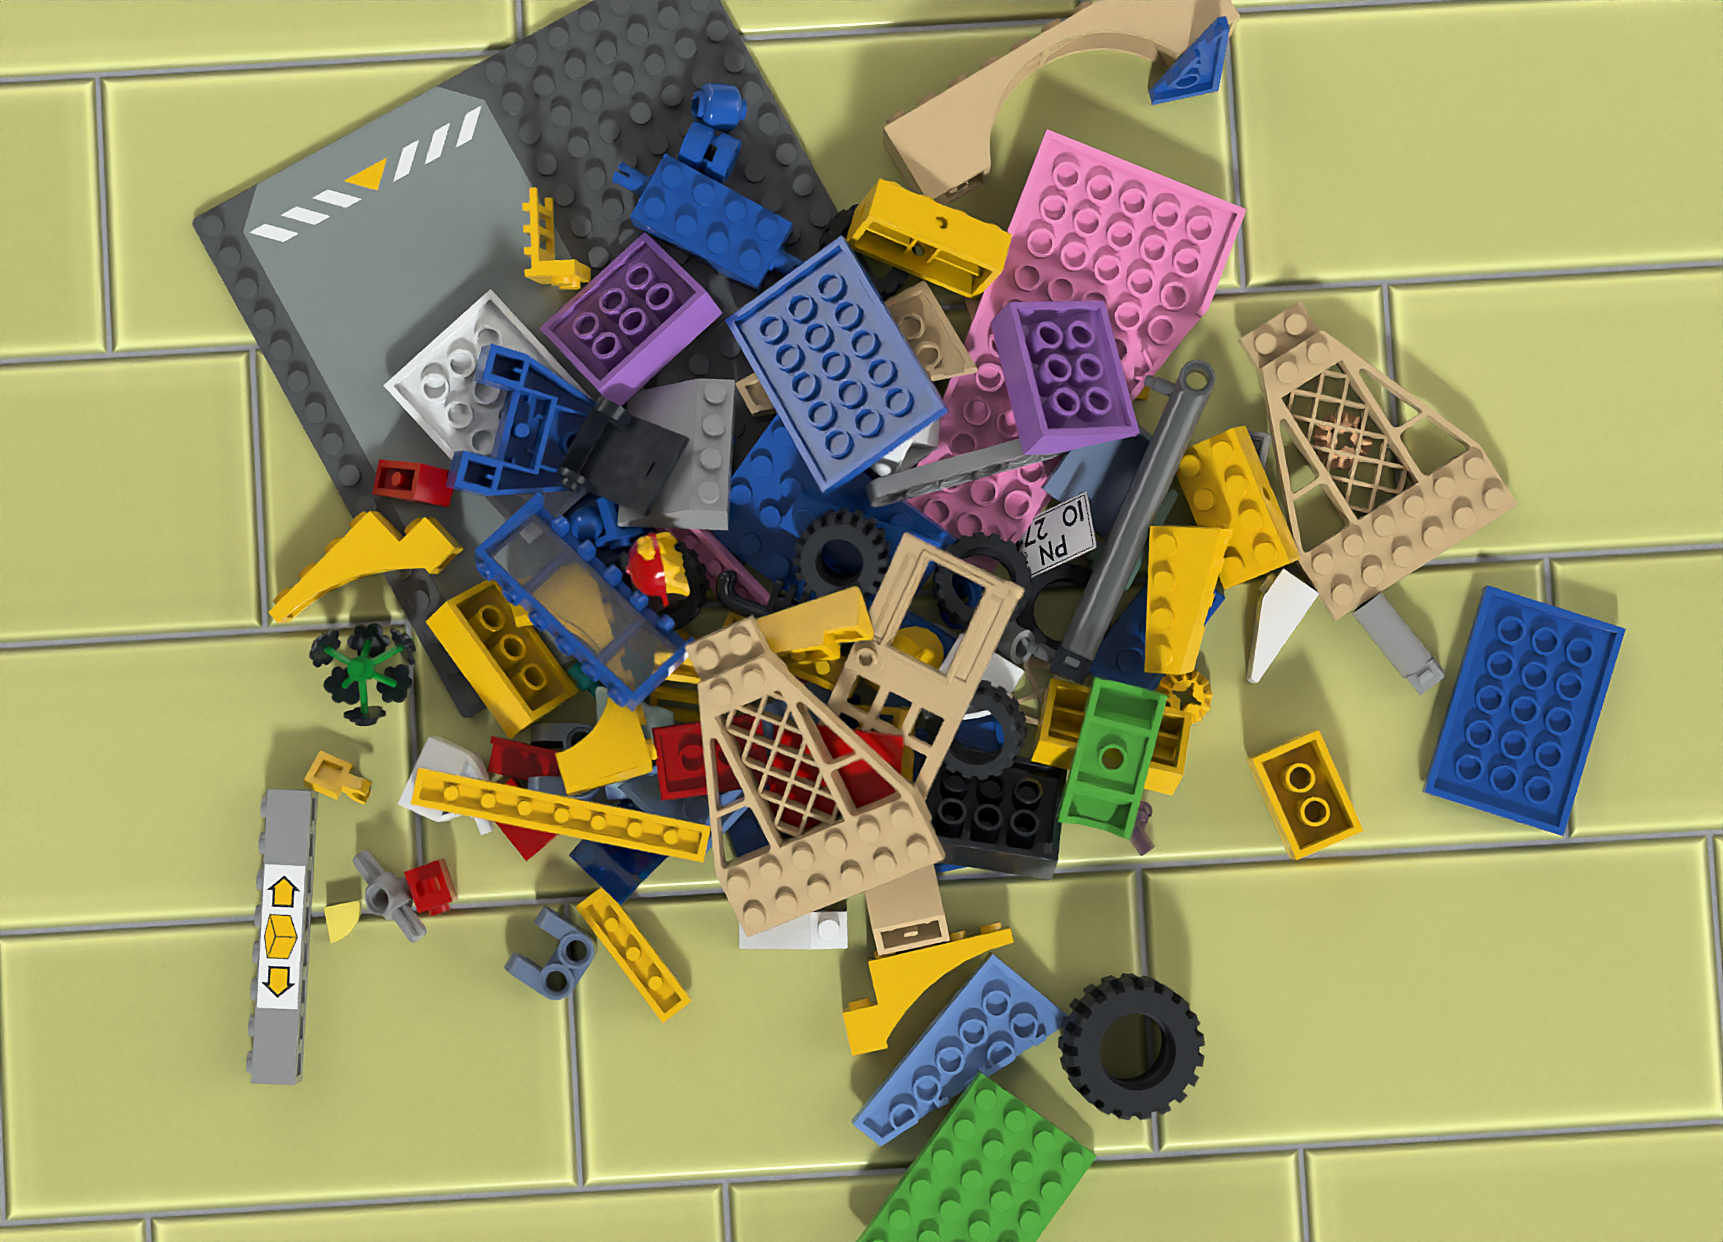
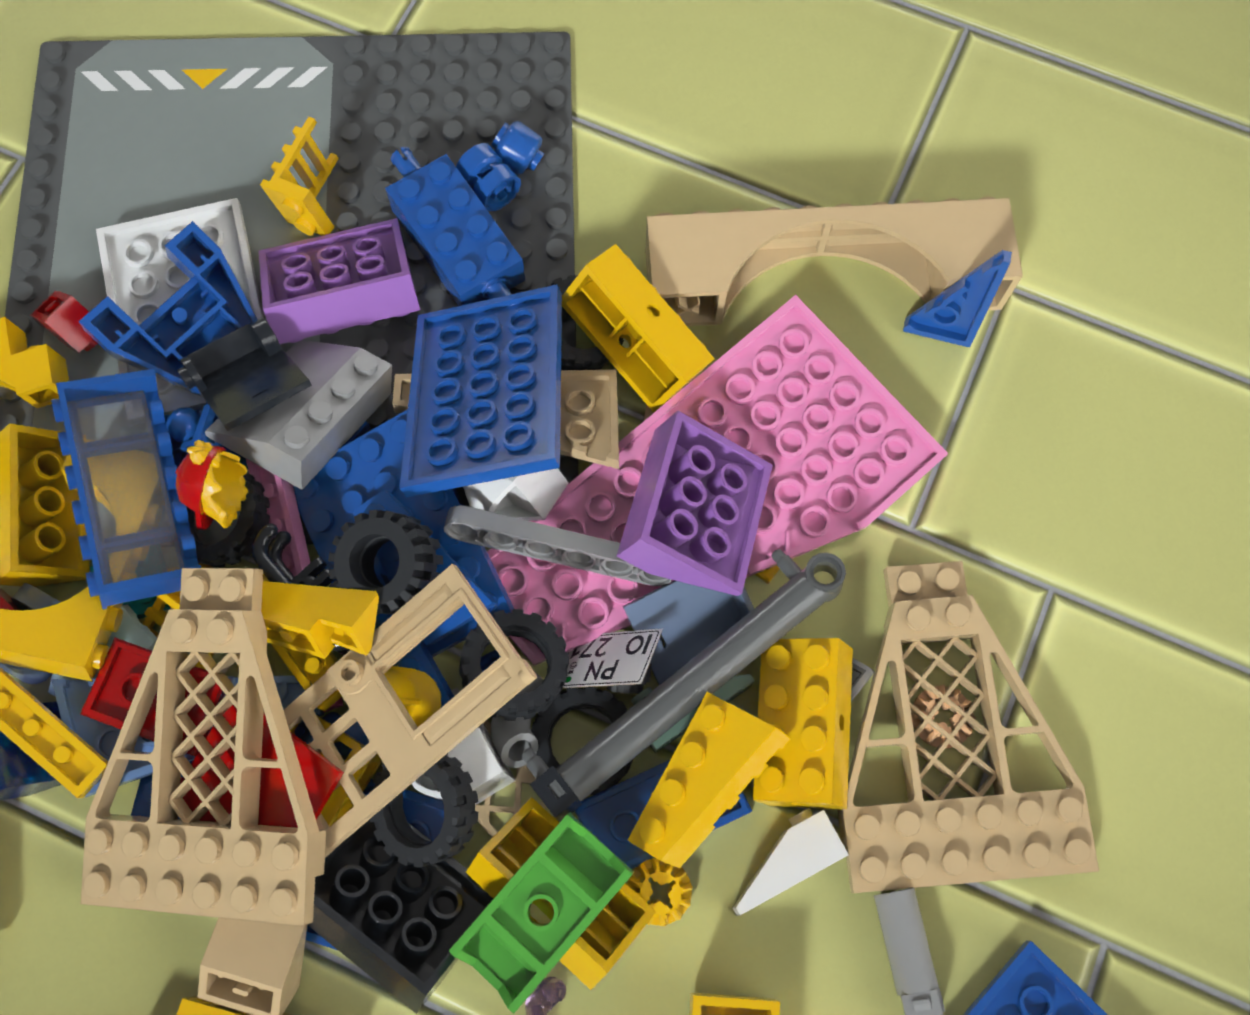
camera: 30 degrees right, 15 degrees down
white slope [739,909,848,949] -> none

